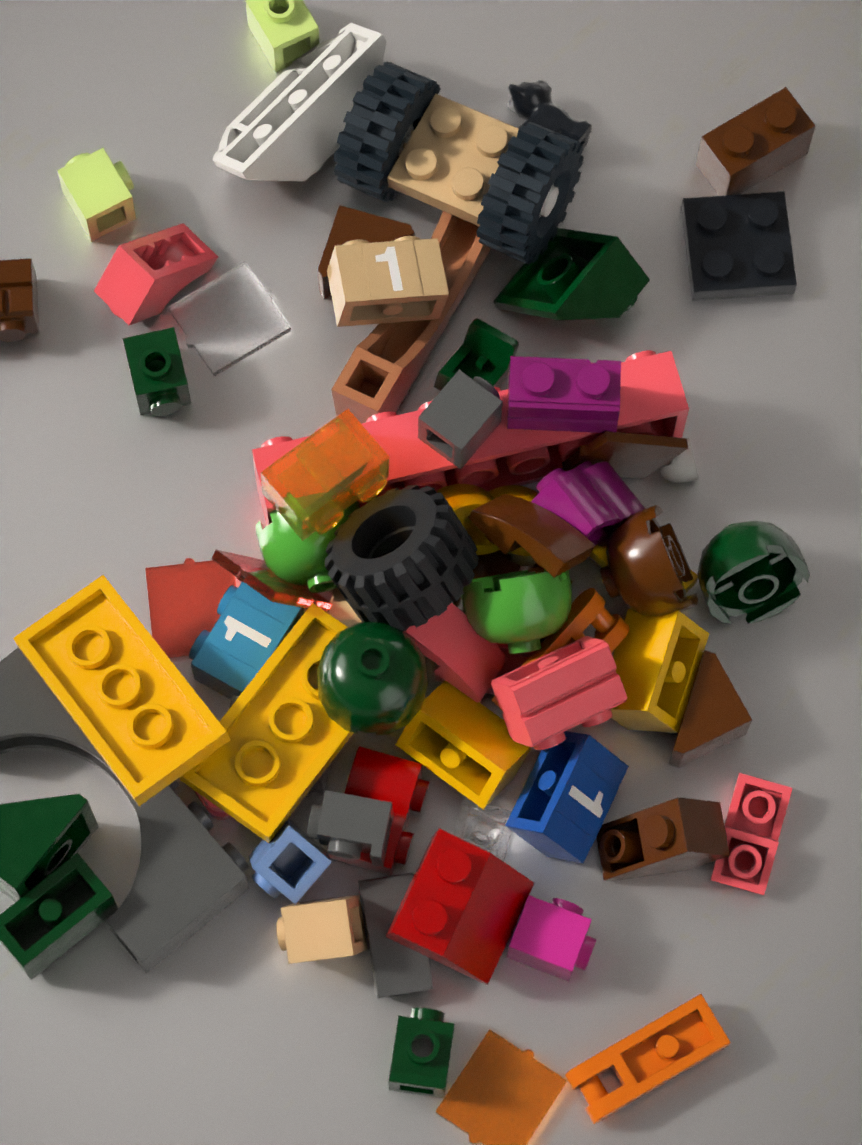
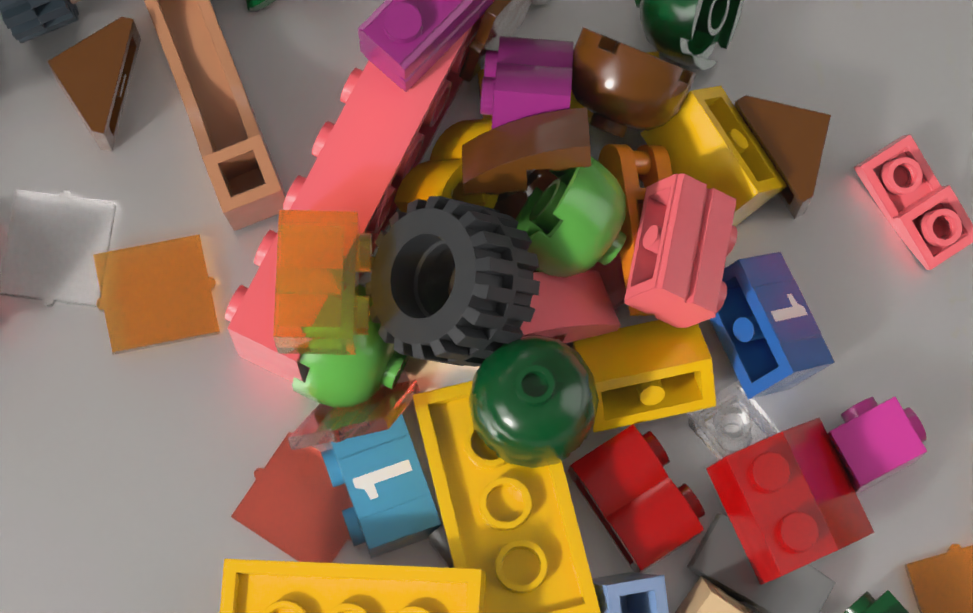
camera: 50 degrees left, 5 degrees up
dark green brick [123,327,191,416] -> none
dark grey brick [307,790,394,867] -> none
tan brick [327,236,449,327] -> none
dark grey brick [418,370,503,469] -> none
dark green bracket [433,318,519,391] -> none
reddish brown slope [596,797,730,881] -> none
none -> clear orange piece [93,234,220,355]

